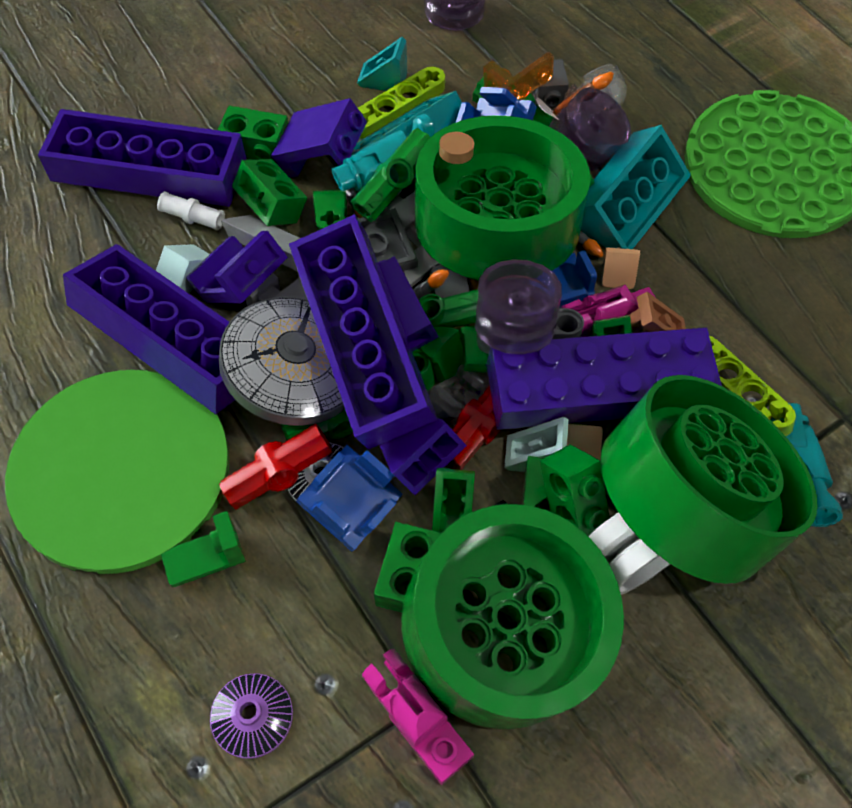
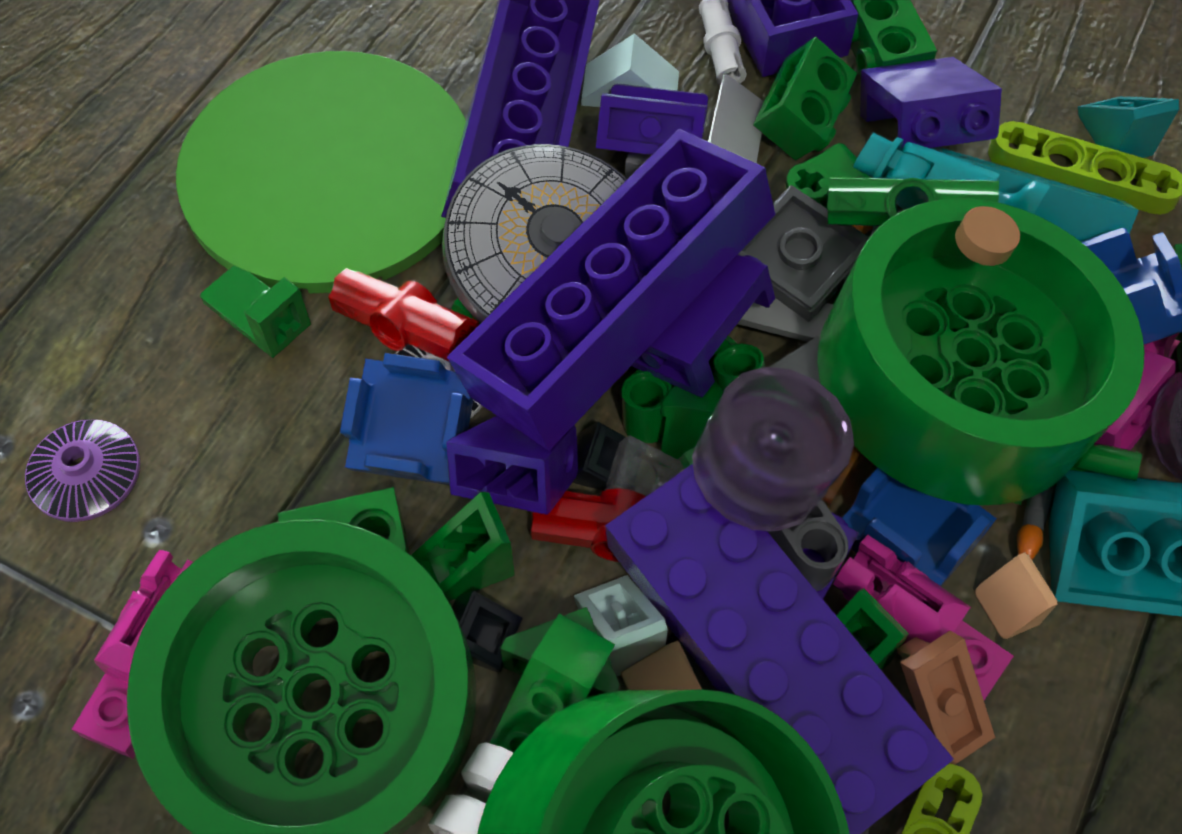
camera: 60 degrees right, 0 degrees up
piece [413,269,449,300] -> none

